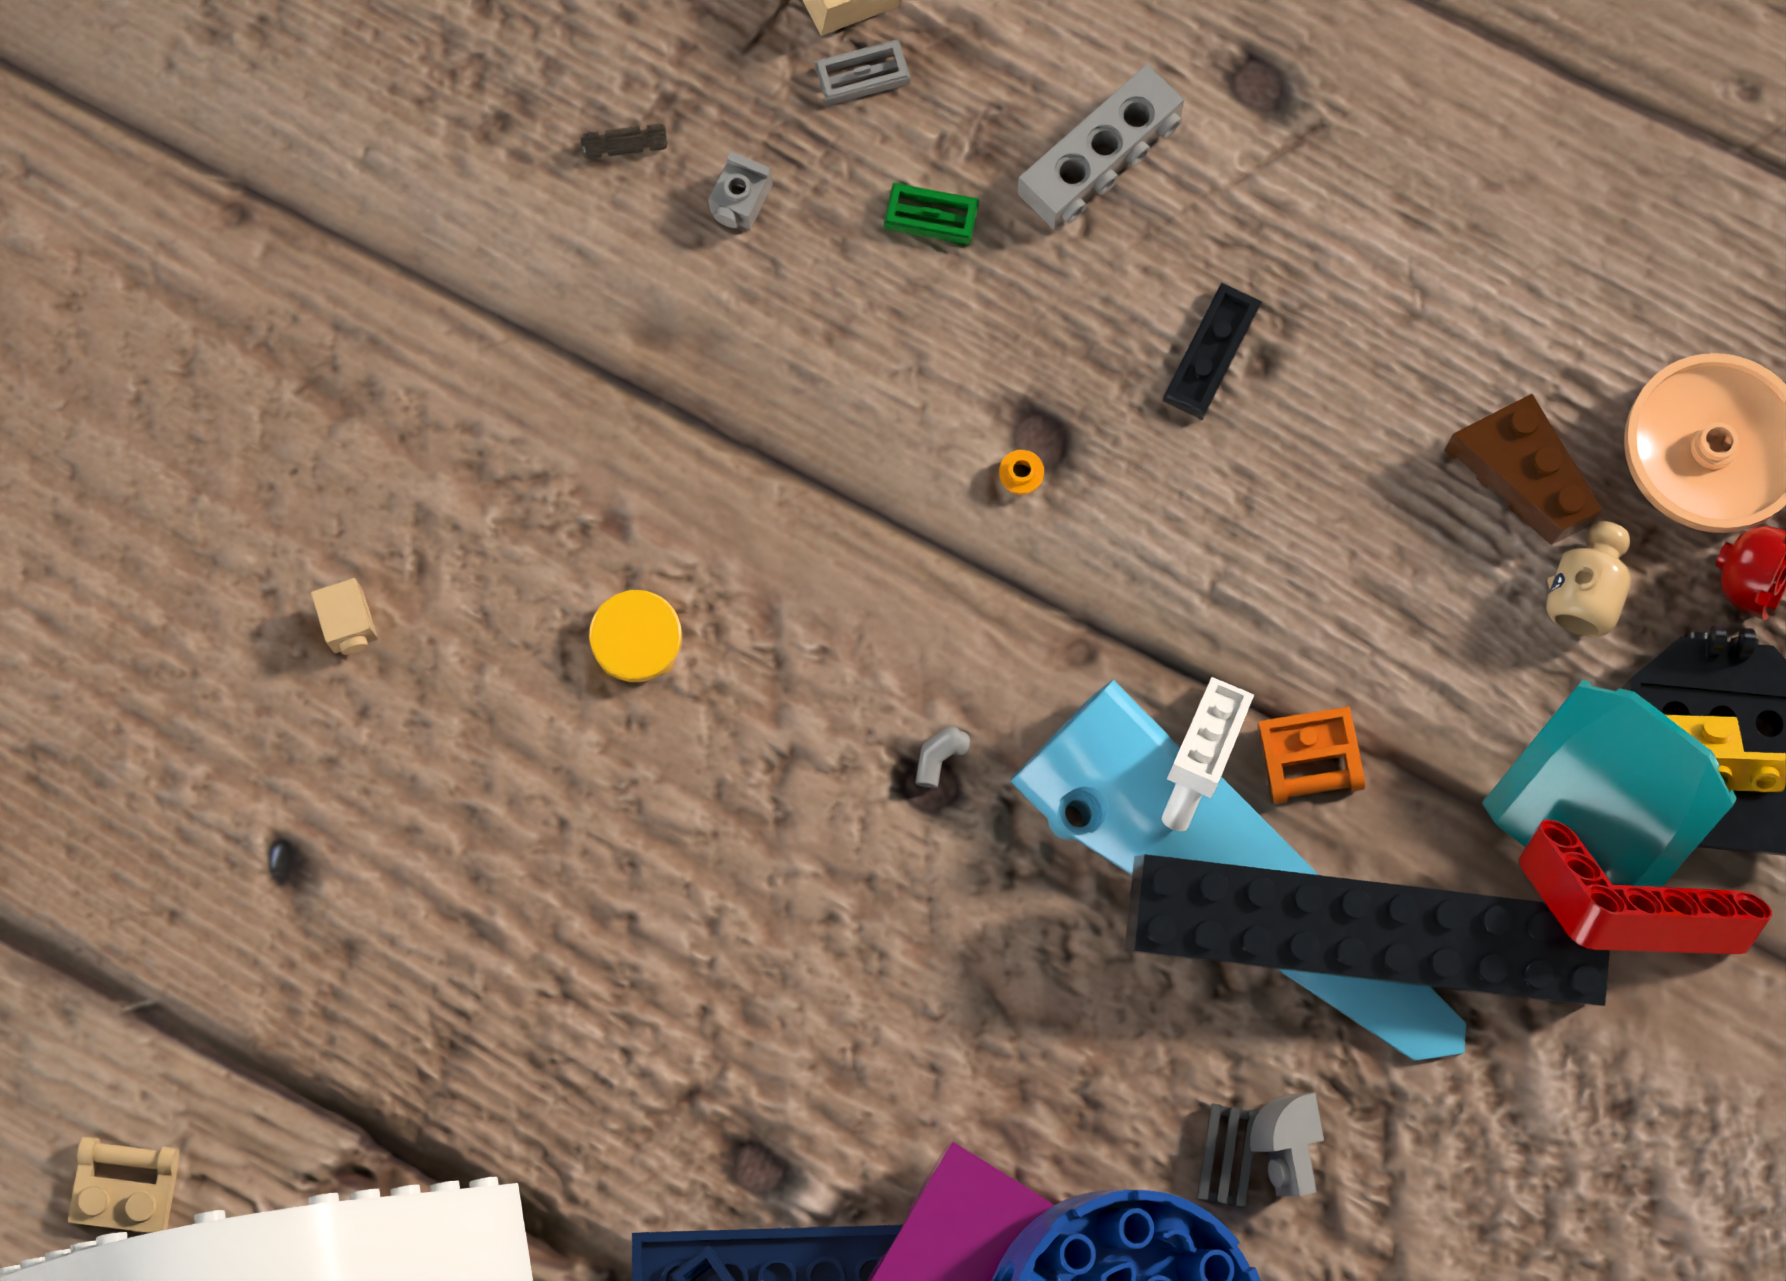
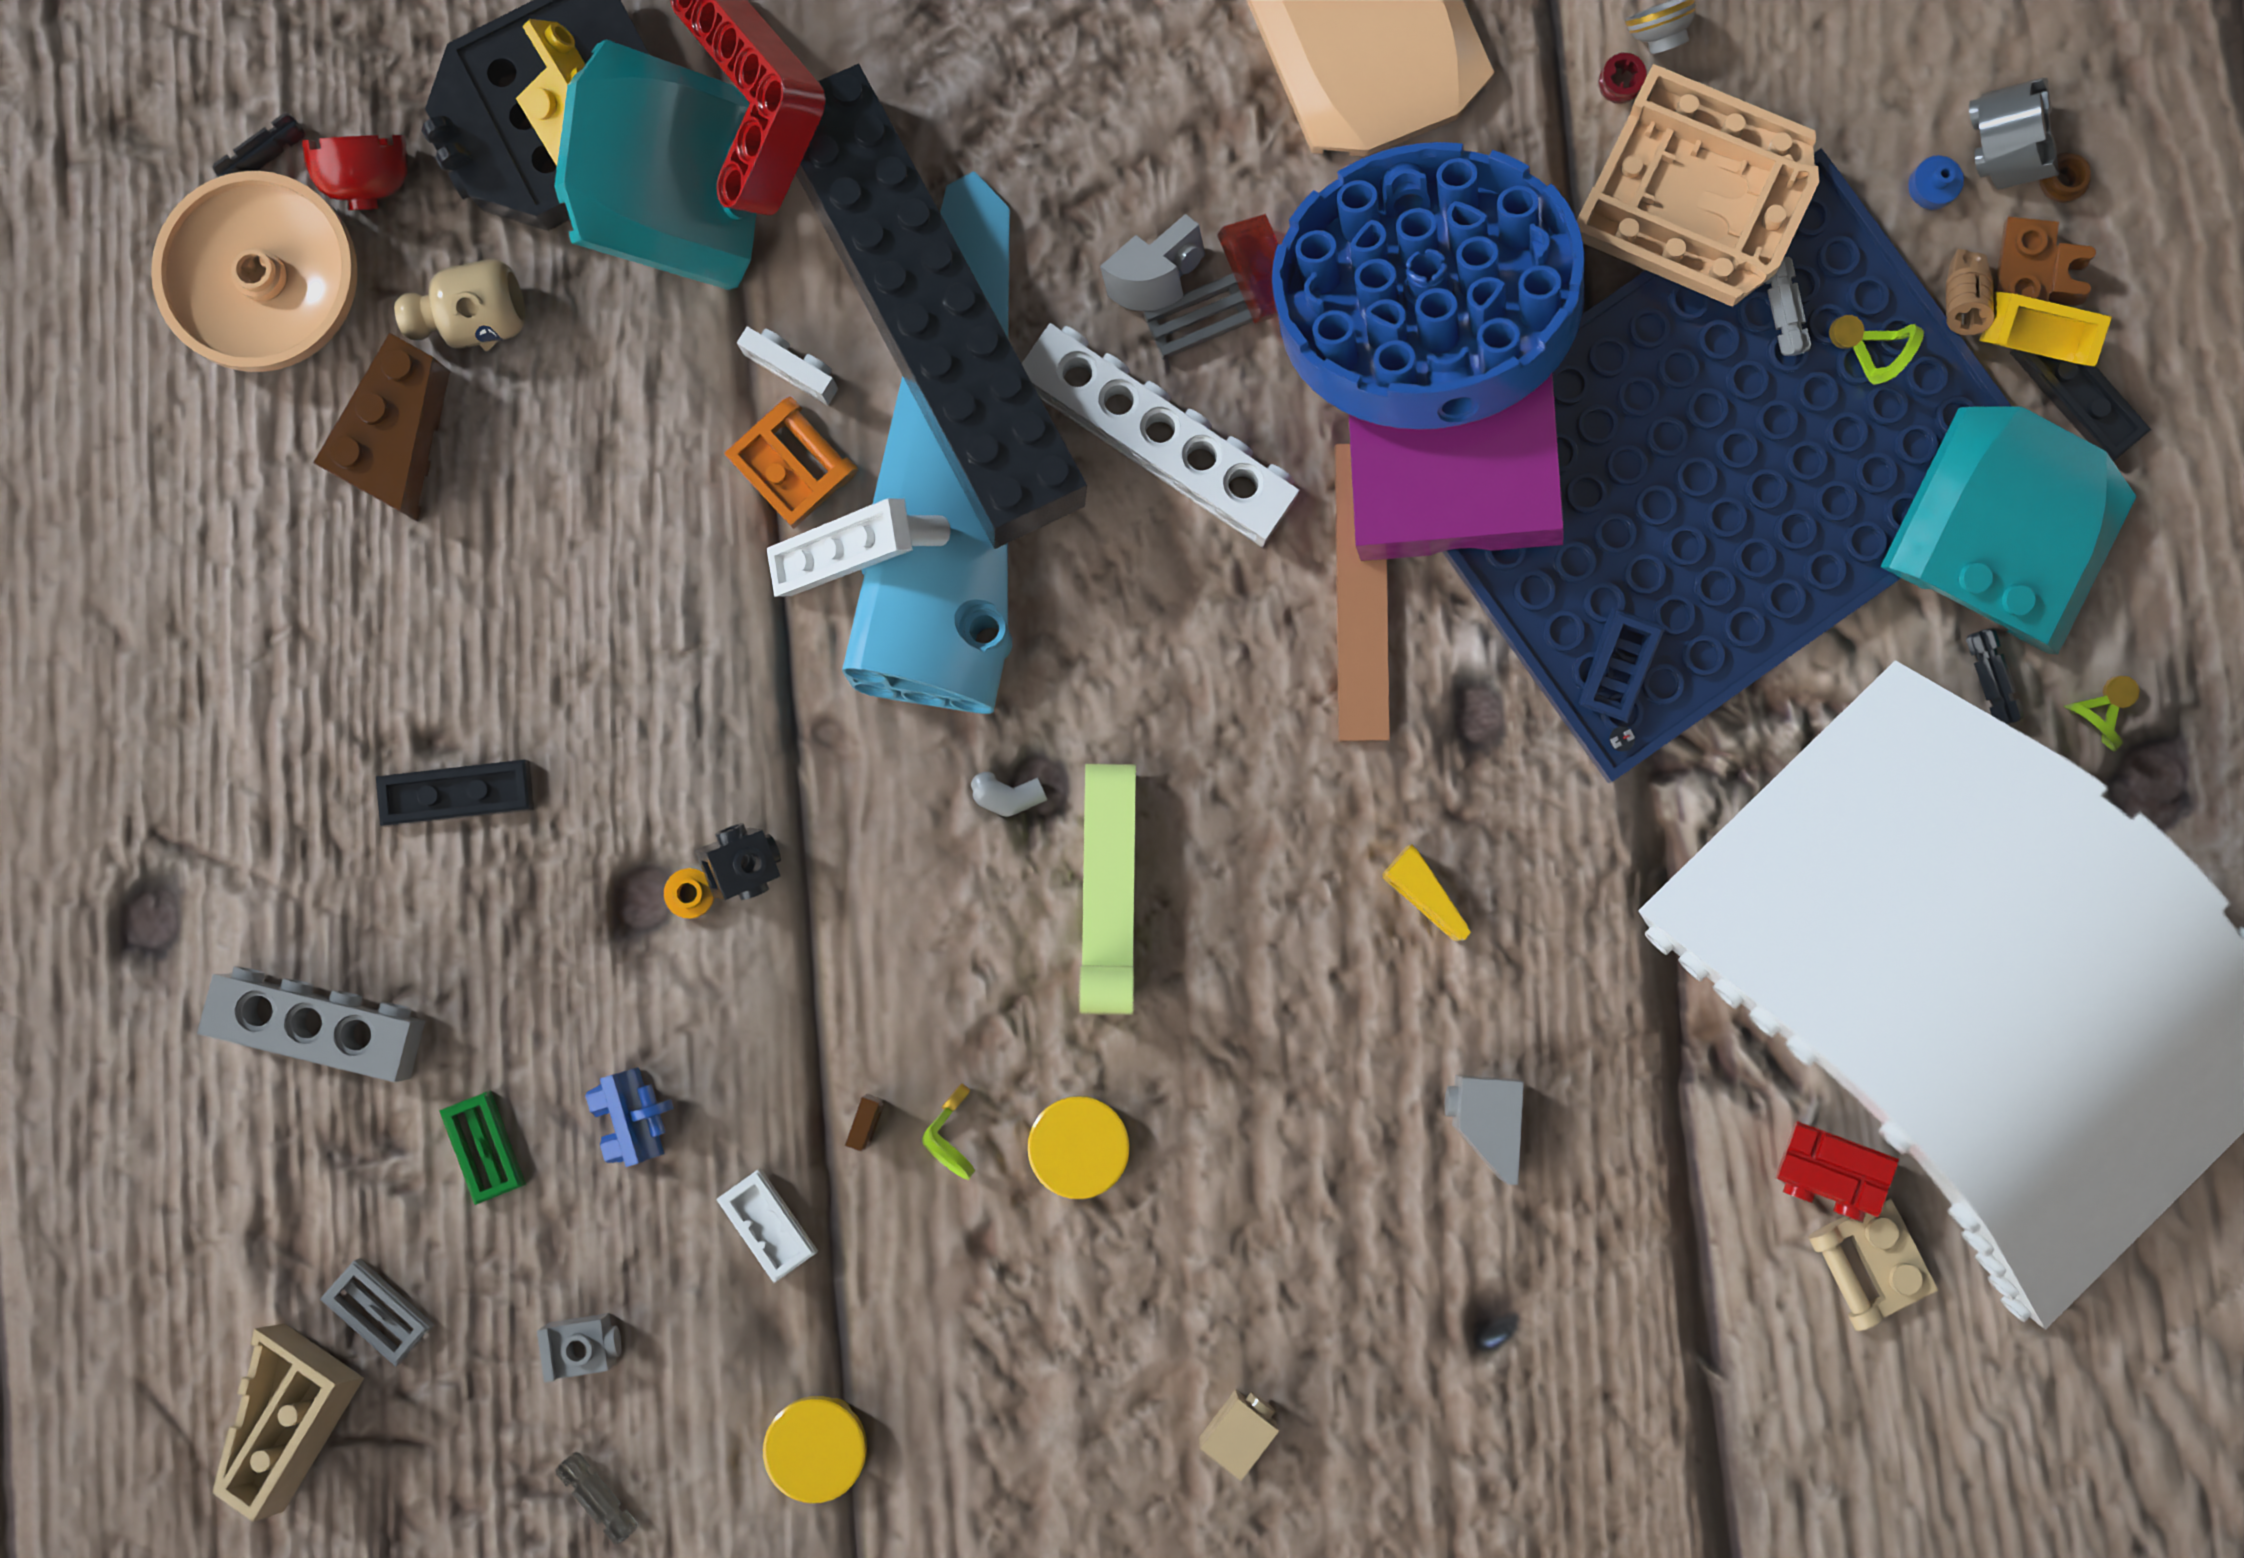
camera: 125 degrees left, 10 degrees up
none -> blue hips [585,1067,674,1167]
none -> black brick [695,823,781,900]
none -> white plate [716,1168,818,1283]
none -> white plate [737,326,838,406]
none -> yellow tile [763,1396,867,1503]
none -> reddish brown tile [845,1094,885,1152]
none -> lime piece [922,1083,975,1180]
none -> white brick [1022,323,1299,548]
none -> yellowish green beam [1080,764,1136,1014]
none -> clear red plate [1217,214,1279,324]
none -> nougat tile [1334,444,1390,742]
none -> yellow slope [1381,844,1471,941]
none -> light grey slope [1445,1075,1524,1185]
none -> black piece [1609,726,1635,752]
none -> red brick [1775,1121,1899,1223]

